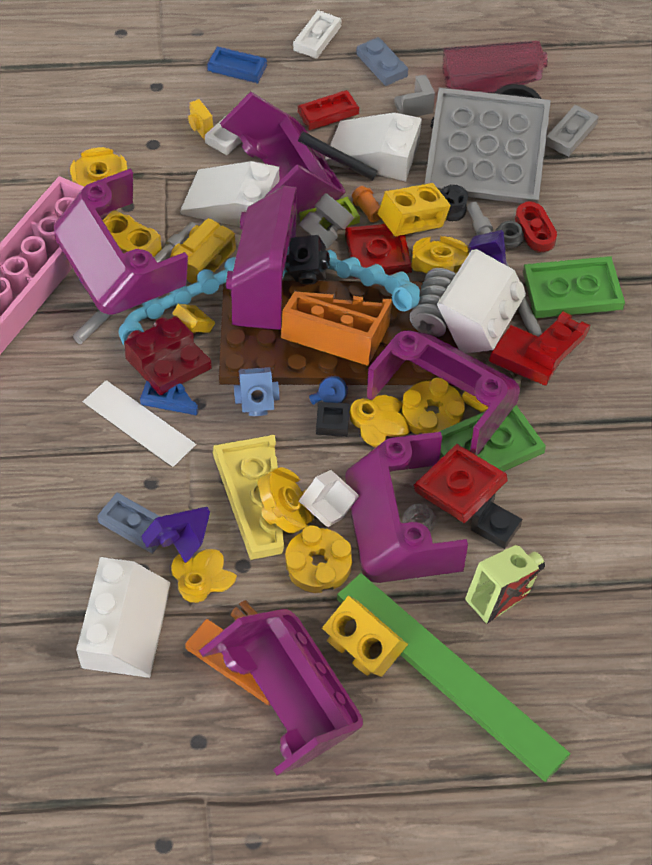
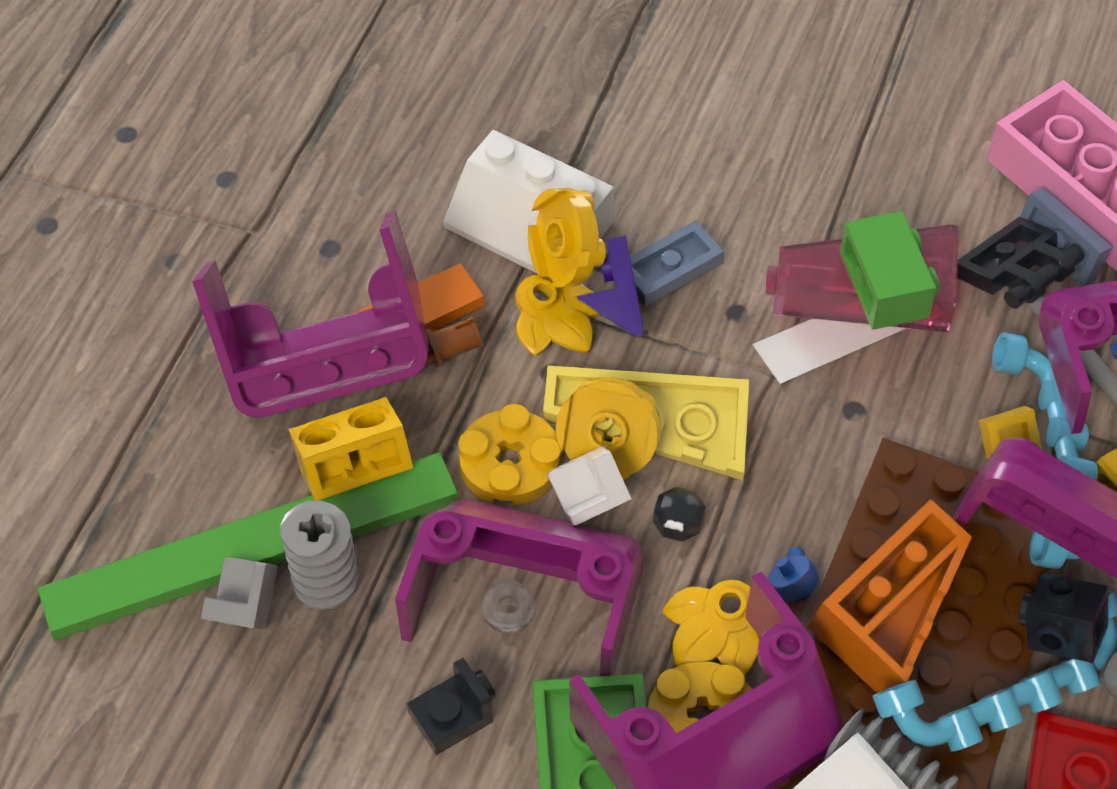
camera: 115 degrees right, 0 degrees up
dark red plate [124,316,212,395] -> none
blue tile [140,380,198,415] -> none
medium blue brick [234,367,280,416] -> none
black plate [316,402,350,437] -> none
red tile [413,444,508,523] -> none
yellowish green torso [465,545,545,624] -> none
none -> light grey panel [201,557,278,629]
none -> light grey piece [280,501,359,610]
none -> yellow plate [527,188,606,288]
none -> black tile [653,487,706,542]
none -> clear pink slope [765,225,958,333]
none -> bright green brick [840,211,939,330]
none -> black plate [954,217,1084,309]
none -> sand blue plate [1020,187,1113,286]

